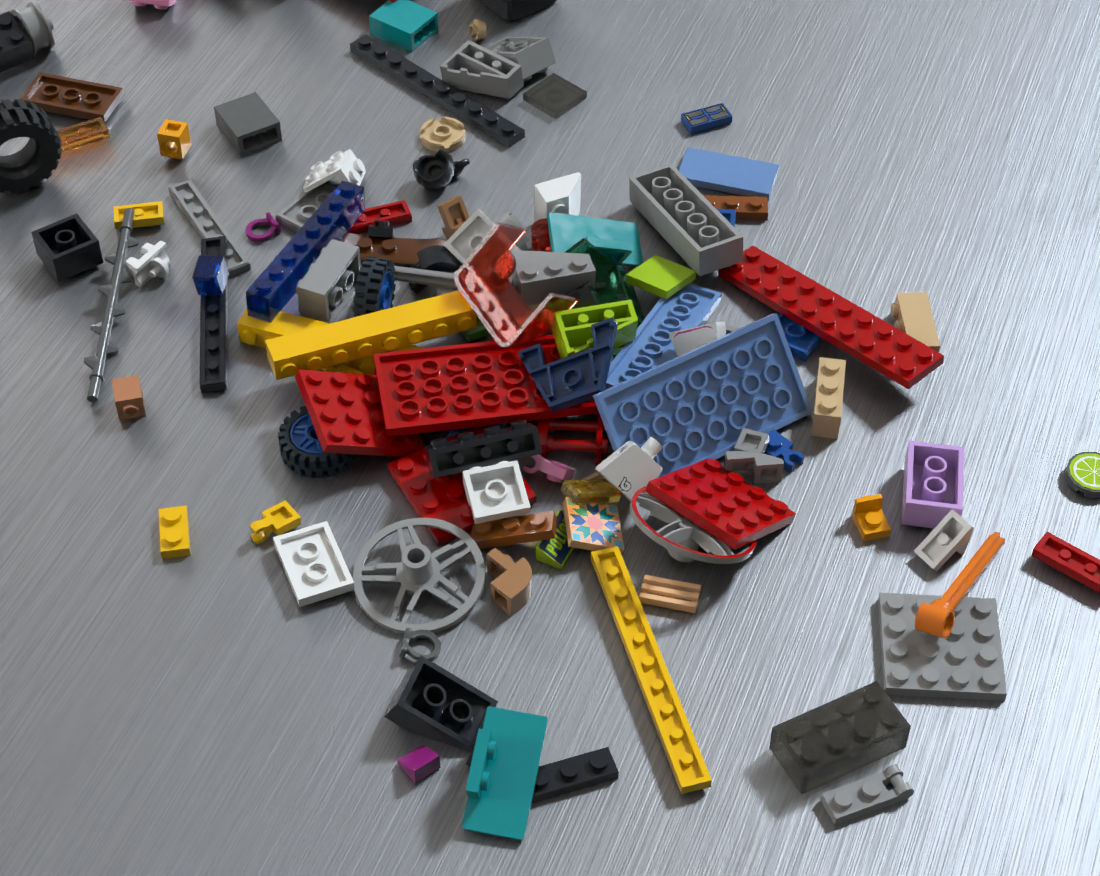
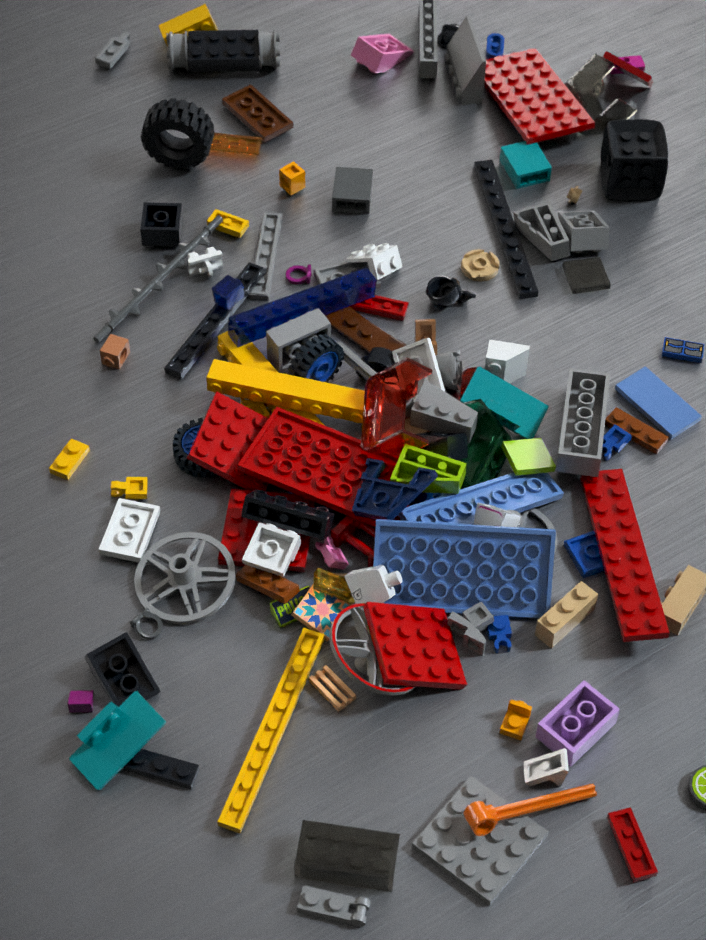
camera: 35 degrees right, 5 degrees up
black plate [368,220,395,238] -> none
medium nougat brick [487,548,532,617] -> none

